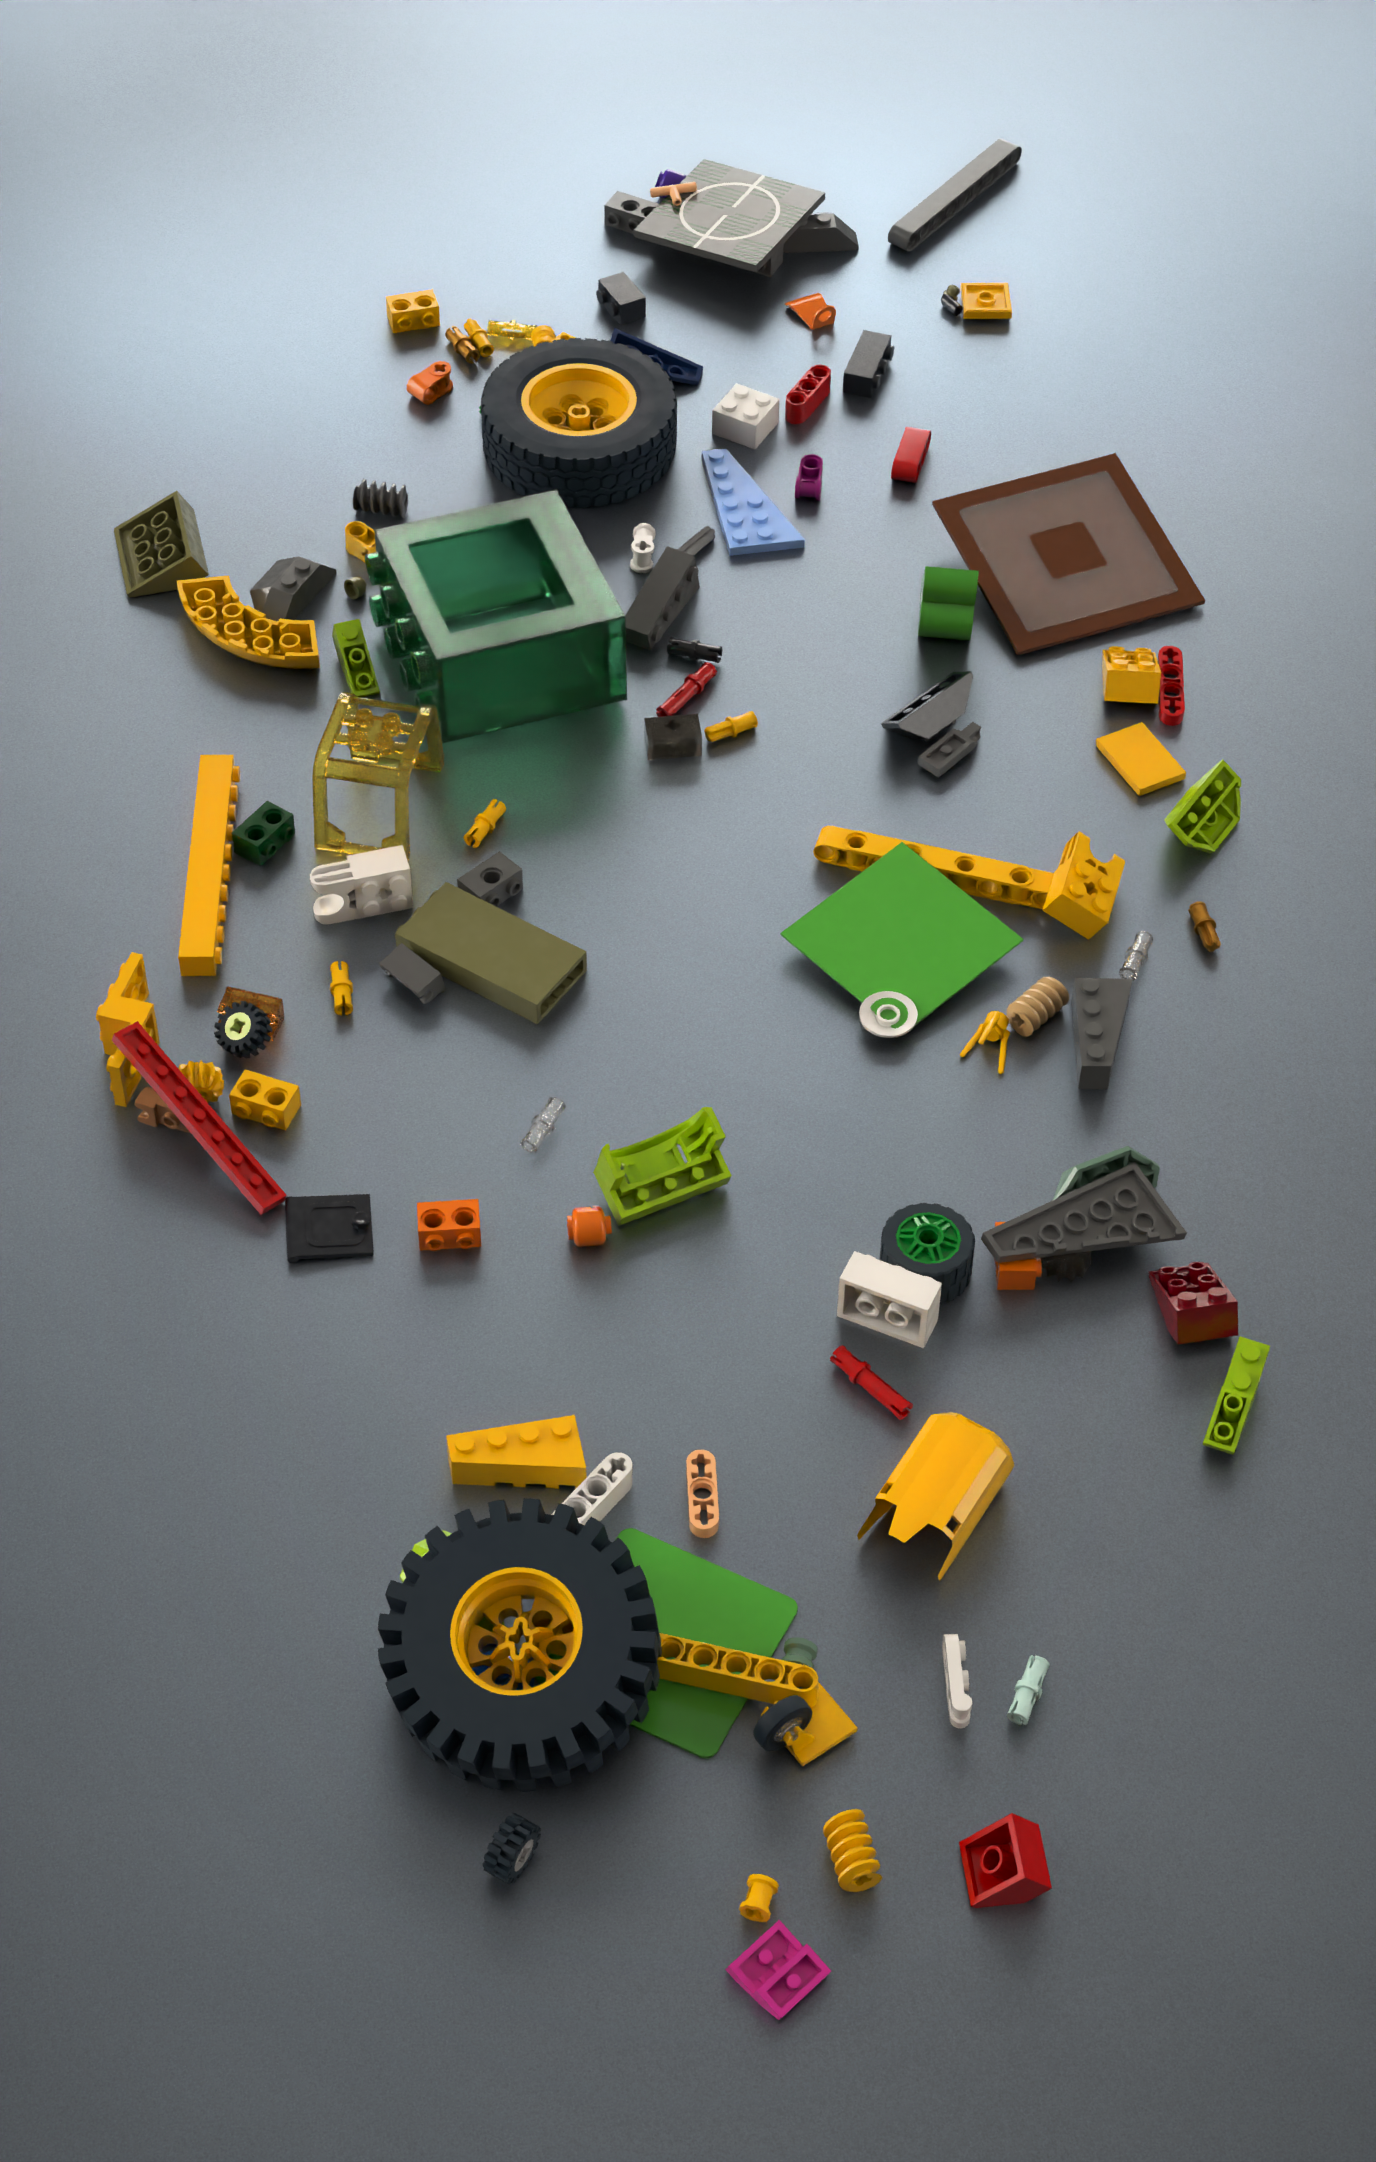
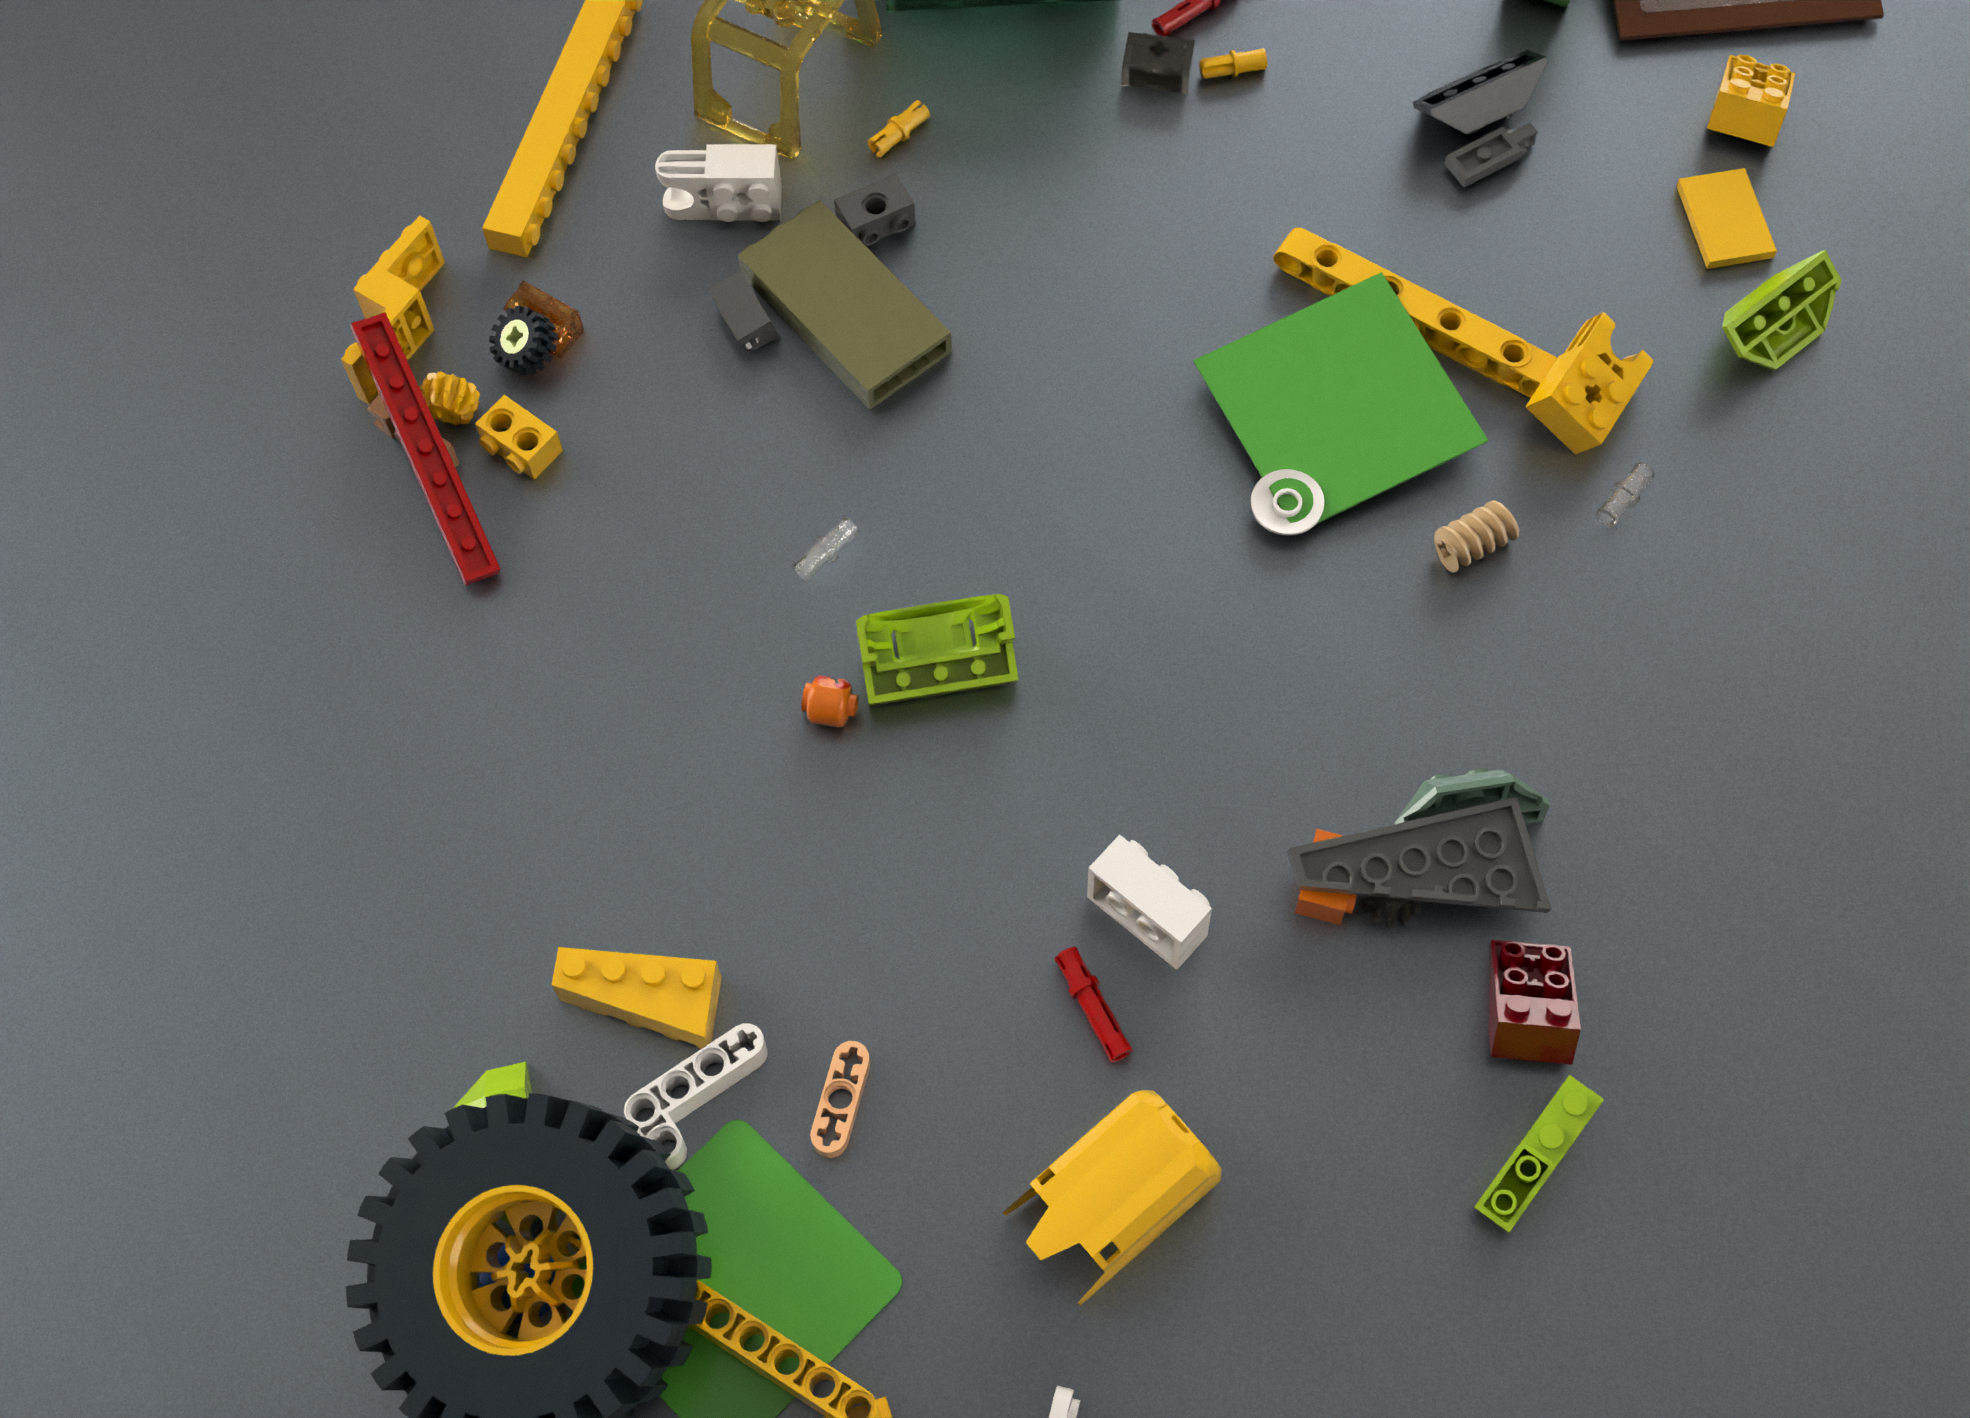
camera: 20 degrees right, 15 degrees up
dark green brick [232,801,295,866] -> none
black container [285,1194,373,1263] -> none
yellow pin [330,961,353,1016] -> none
orange brick [417,1199,481,1251] -> none
sand green wheel [781,1637,818,1669] -> none
wheel [879,1202,975,1305] -> none
yellow plant [960,1011,1010,1074] -> none
dark grey wedge [1071,978,1132,1090] -> none
red beam [1158,646,1185,726] -> none
pearl gold axle [1188,901,1221,952] -> none

